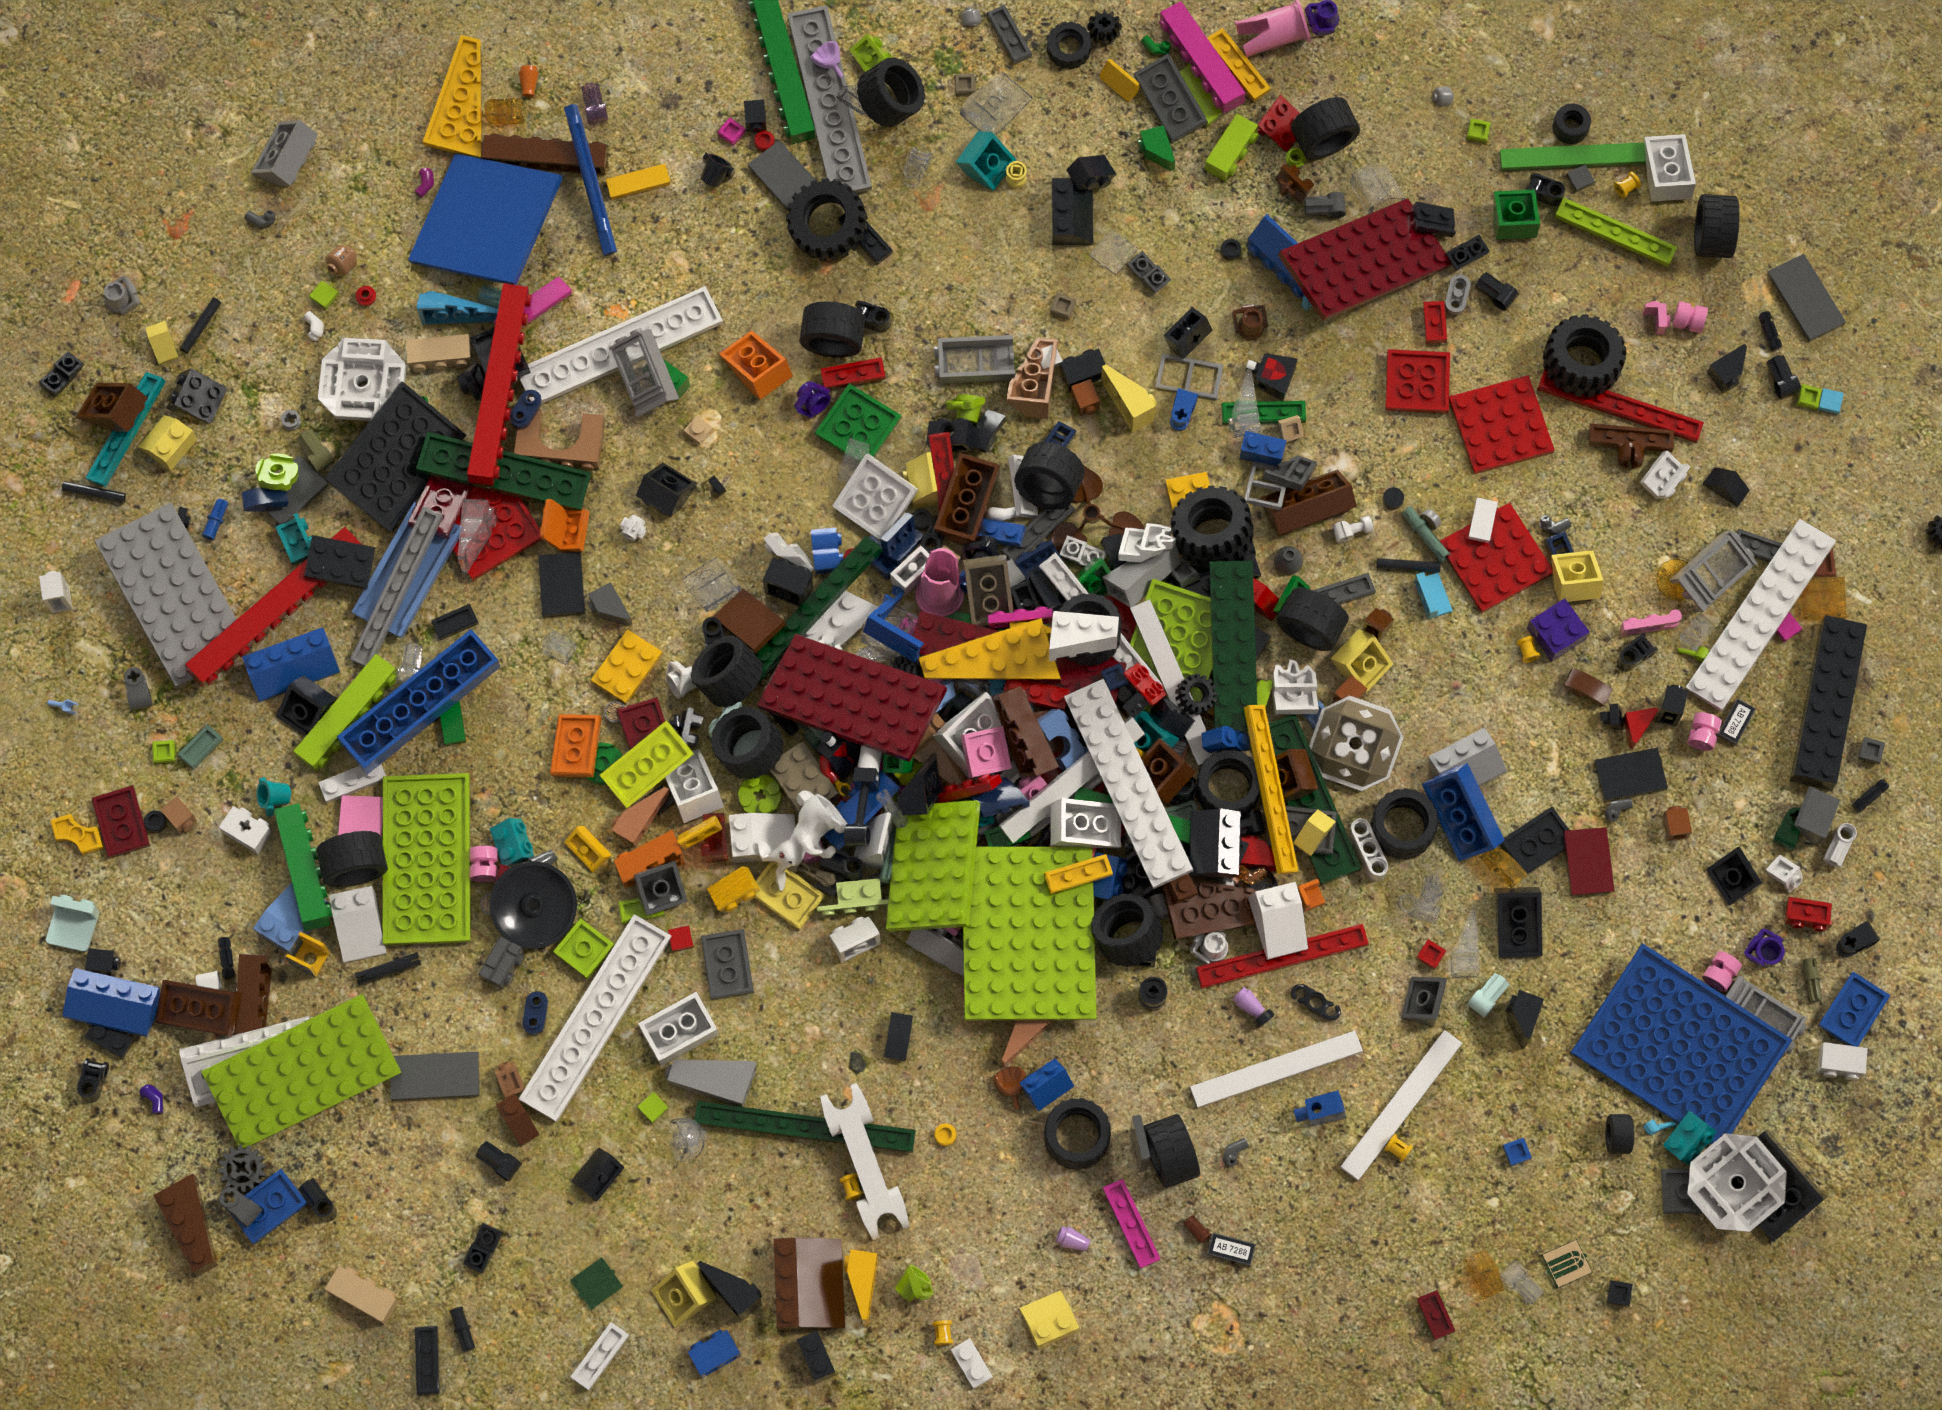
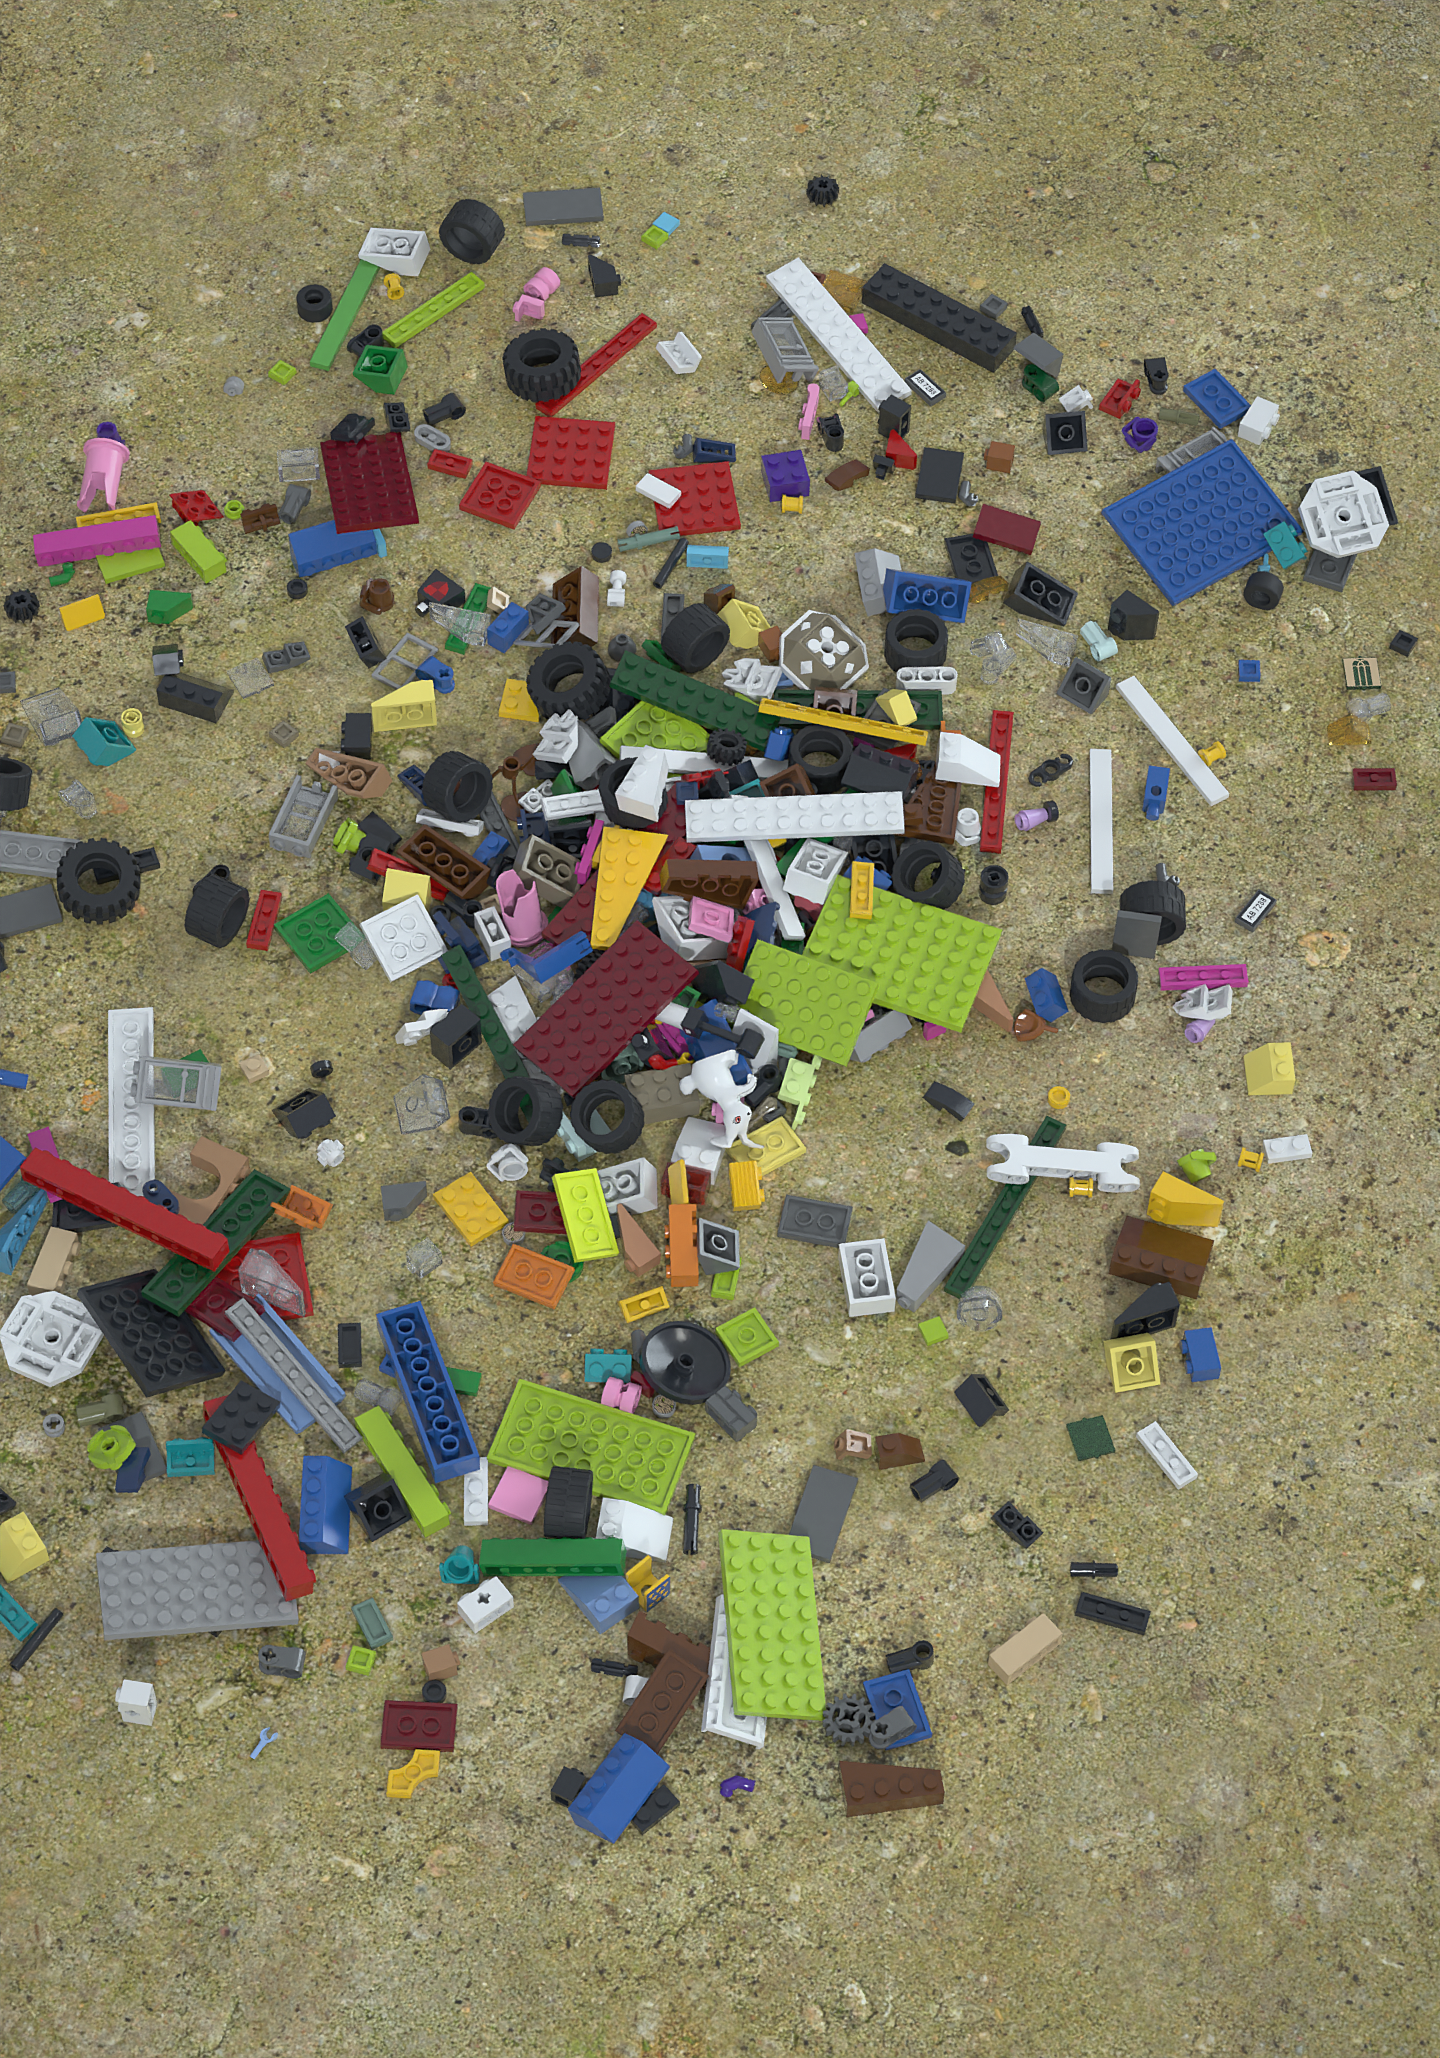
camera: 70 degrees left, 15 degrees down
light aqua bracket [46,895,100,952] -> none
black piece [77,1058,109,1103] -> none
blue axle [202,498,228,541] -> none
black piece [457,361,486,401] -> none
white plate [519,914,672,1123] -> none
dark blue plate [522,991,549,1036] -> none
black tile [538,552,585,617] -> none
red tile [668,925,694,952] -> none
reddish brown tile [713,588,786,653] -> none
orange slope [719,330,793,400] -> none
lime plate [738,775,781,814] -> none
dark purple piece [794,381,831,418] -> none
black brick [797,1330,836,1384] -> none
white slope [829,916,881,963] -> none
white arm [986,507,1017,521] -> none
black tyre [1047,21,1092,69] -> none
dark orange brick [1071,379,1100,416] -> none
dark grey tile [1133,53,1208,143] -> none
copper pin [1183,1215,1212,1244] -> none
black tyre [1291,97,1361,160] -> none
red plate [1416,939,1447,970] -> none
light yellow slope [1551,551,1603,602] -> none
dark grey tile [1566,165,1595,192] -> none
reddish brown plate [1588,423,1674,469] -> none
bright pink wheel [1687,712,1722,751] -> none
black slope [1702,467,1750,507] -> none
bright pink wheel [1702,951,1742,992] -> none
black piece [1766,355,1801,399] -> none
white piece [1823,823,1857,868] -> none
none -> white plate [1173,984,1233,1020]

